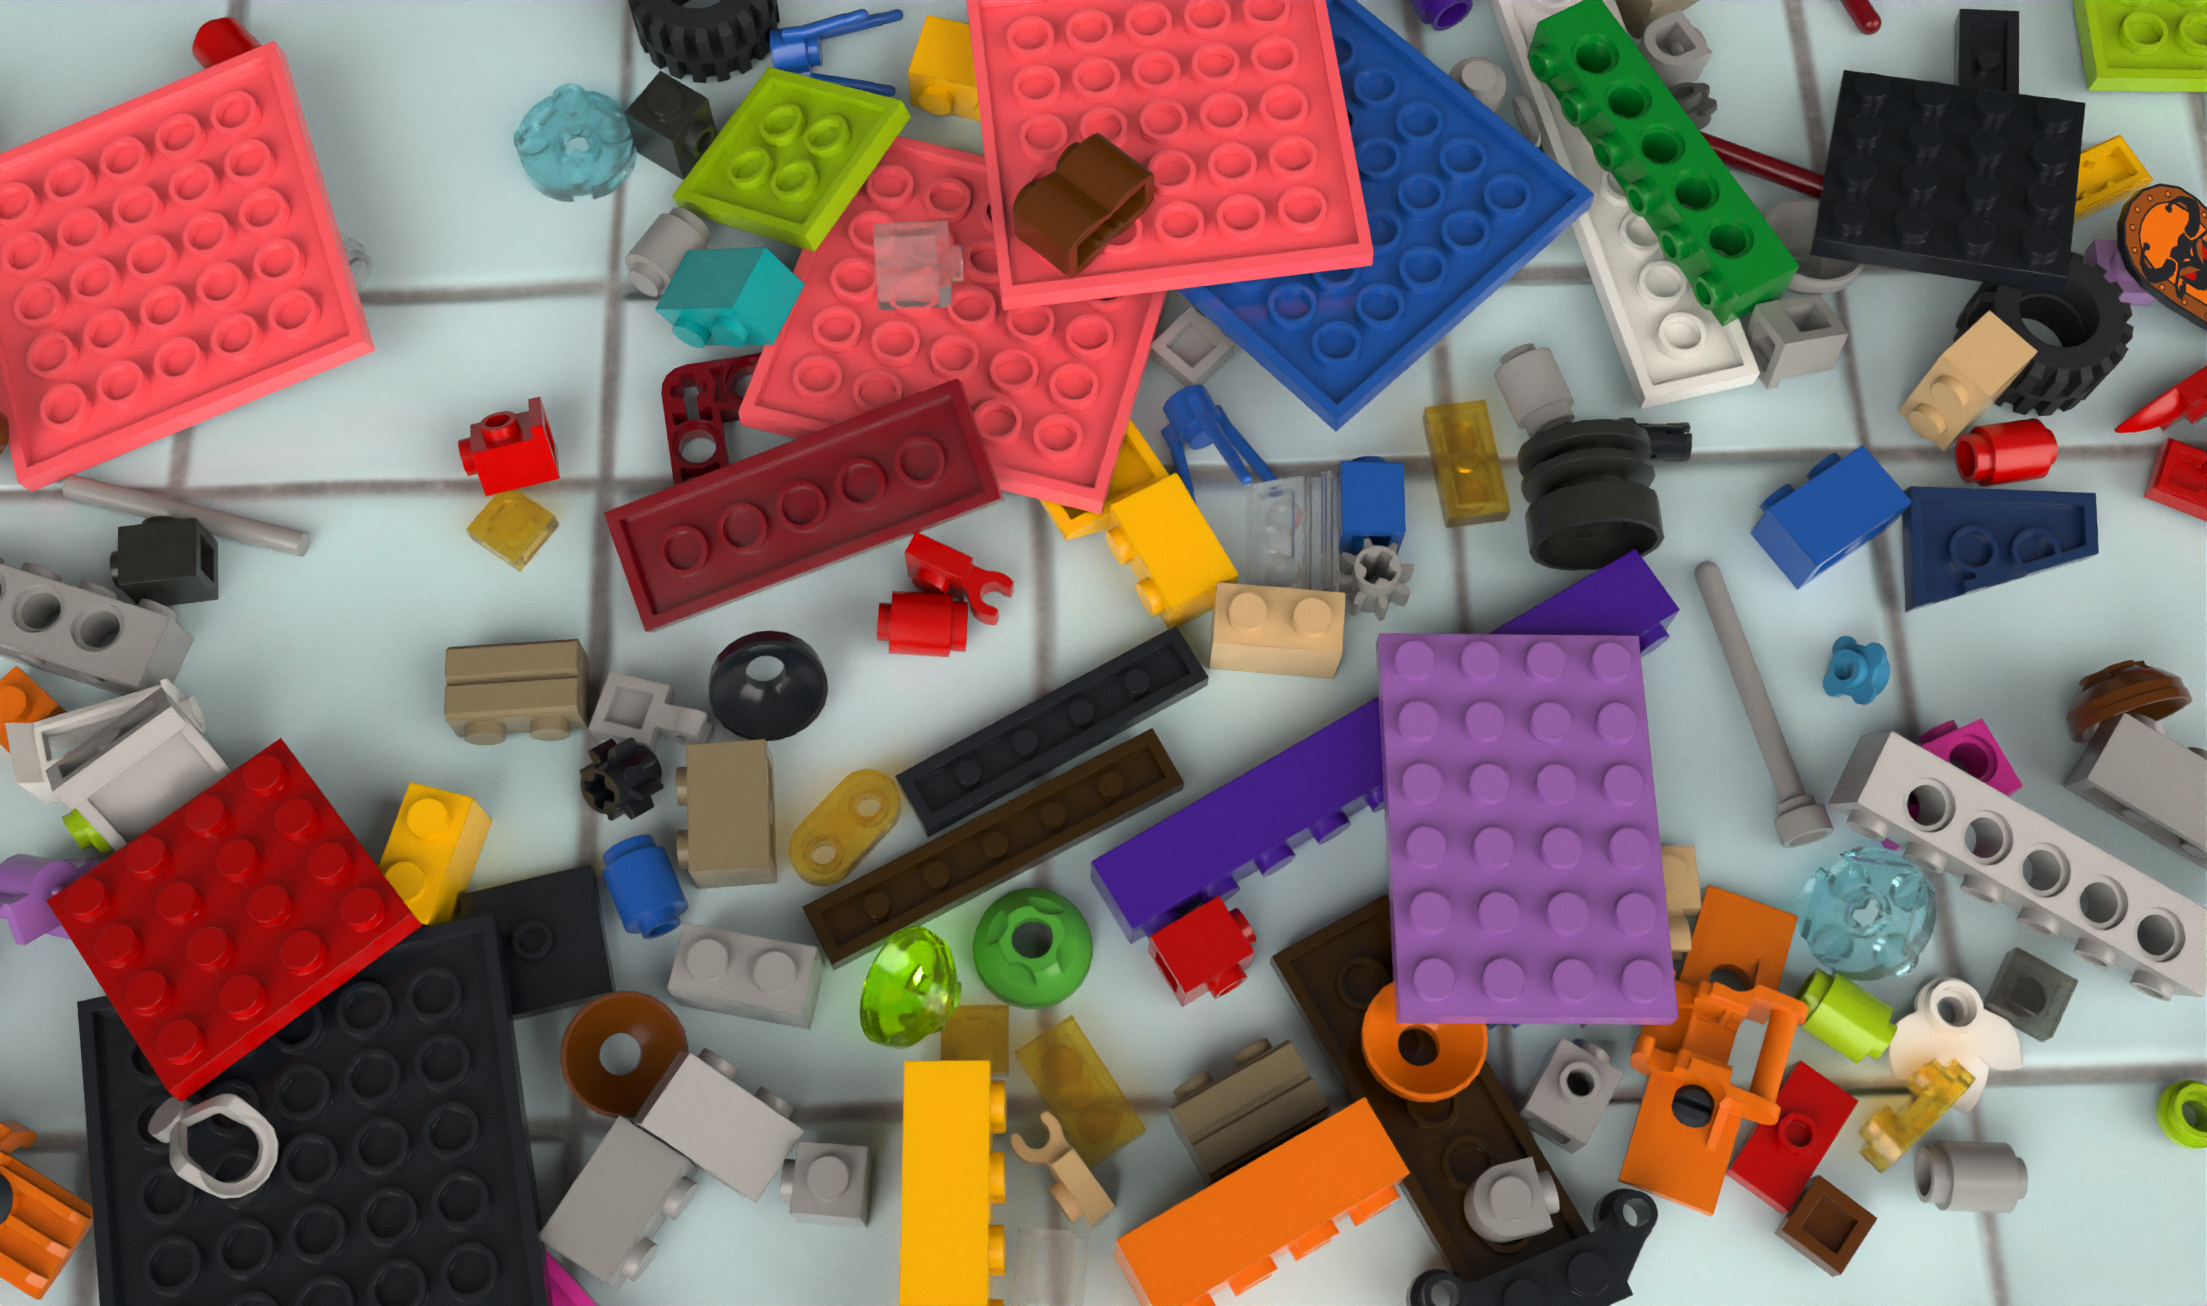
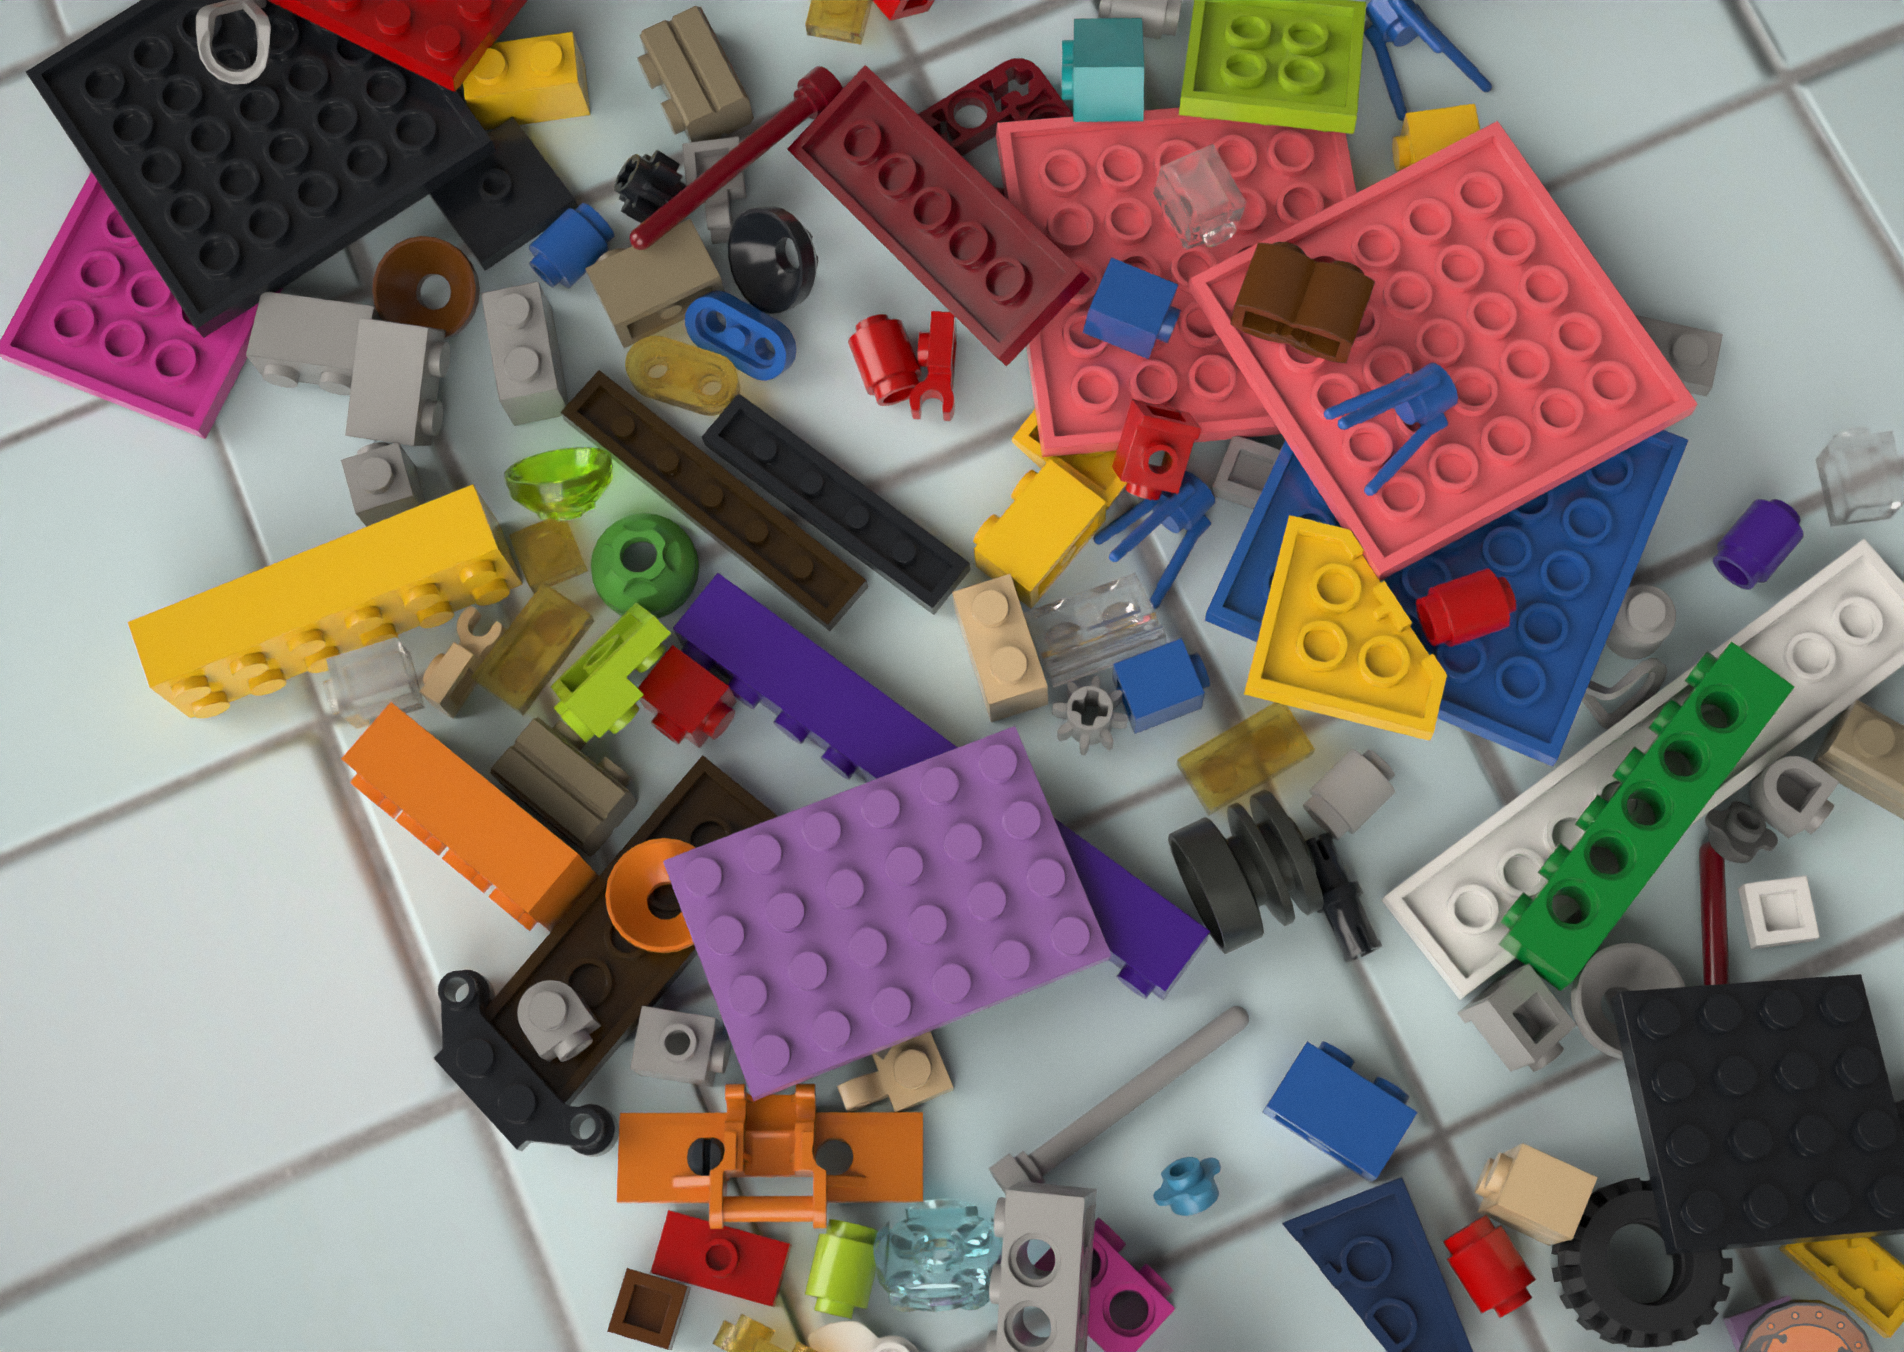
camera: 80 degrees right, 5 degrees up
none -> lime plate [550,603,671,743]
none -> dark red piece [629,66,843,250]
none -> blue plate [685,290,796,381]
none -> blue brick [1082,257,1181,359]
none -> red brick [1112,399,1202,500]
none -> yellow plate [1244,515,1447,741]
none -> blue plant [1324,363,1458,496]
none -> red brick [1416,568,1516,647]
none -> white plate [1738,876,1820,950]

